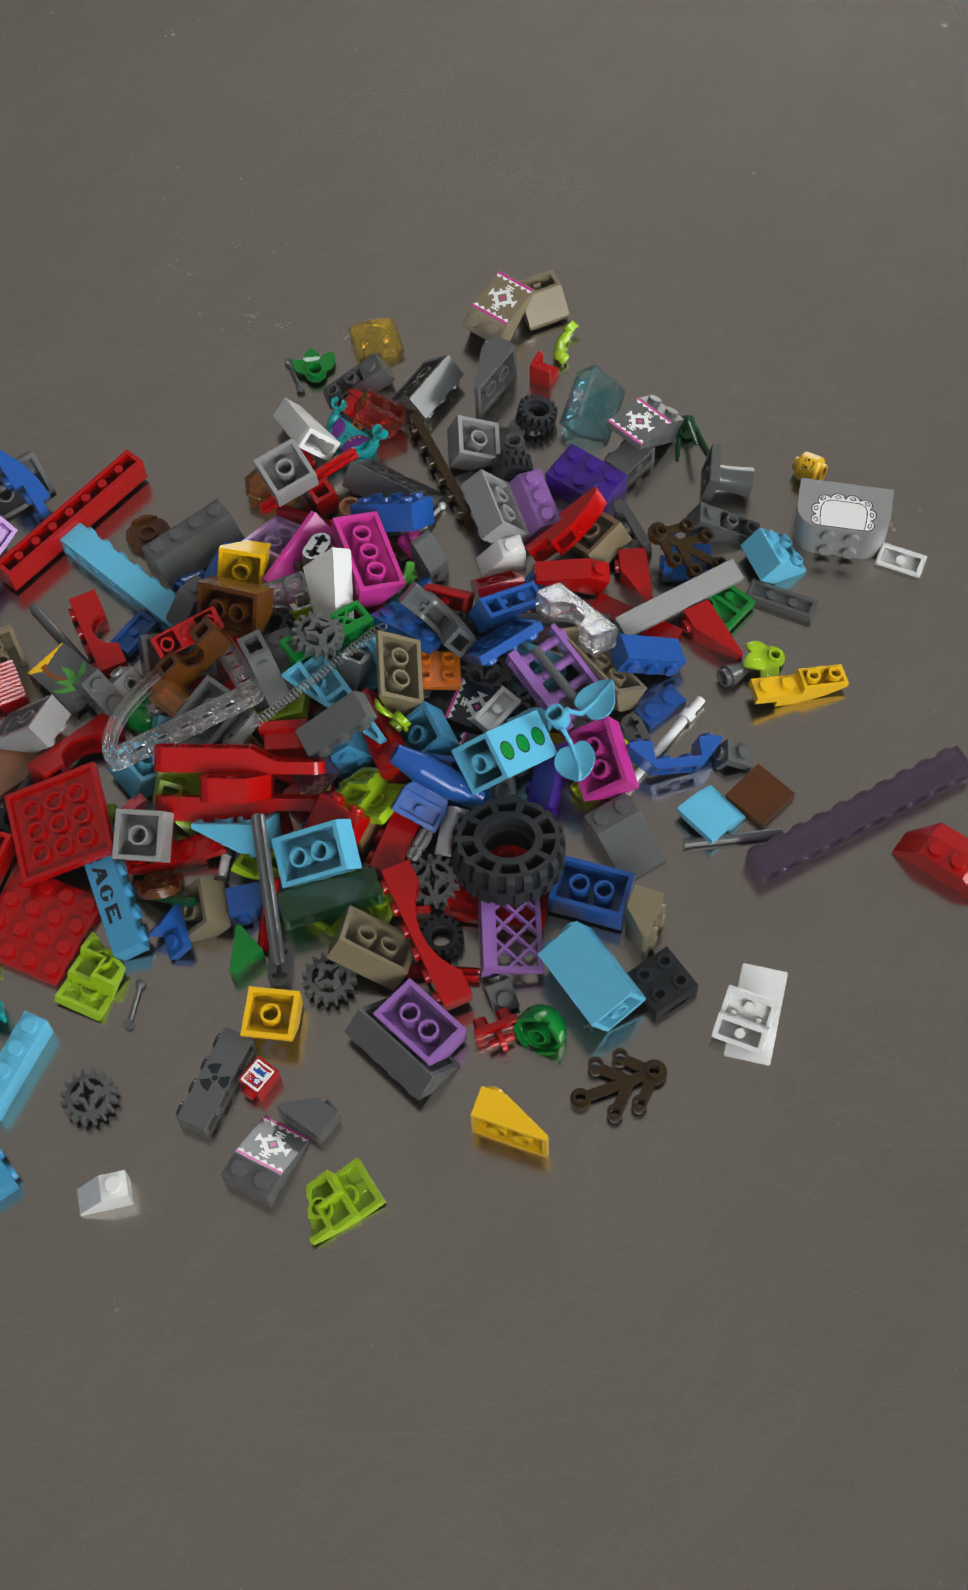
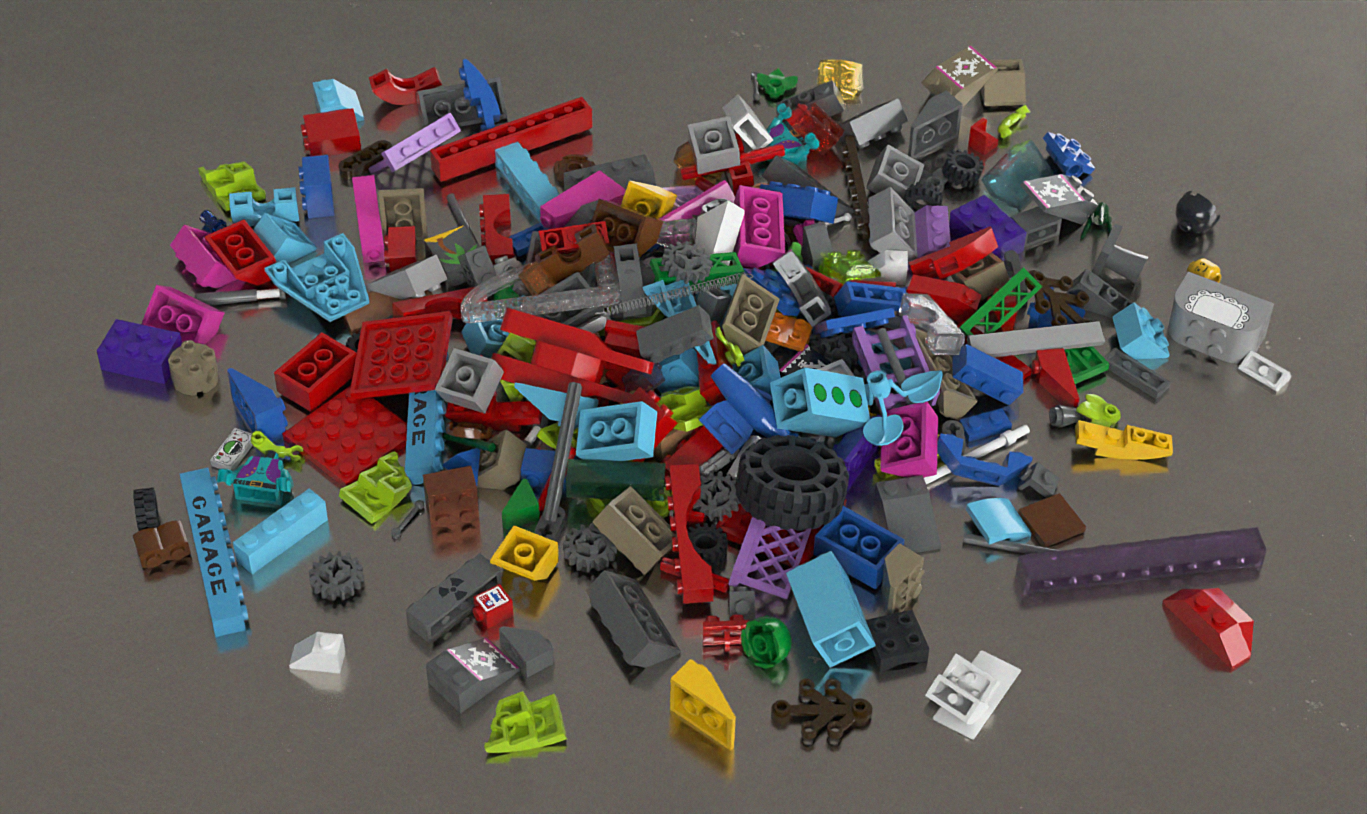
camera: 15 degrees right, 15 degrees down
medium lavender slope [373,978,467,1066] -> none
none -> copper brick [423,466,479,528]
none -> dark pink slope [540,170,626,229]
none -> clear neon green slope [819,250,881,281]
none -> green fence [956,267,1042,338]
none -> blue plate [1043,132,1095,178]
none -> black cylinder [1175,191,1220,234]

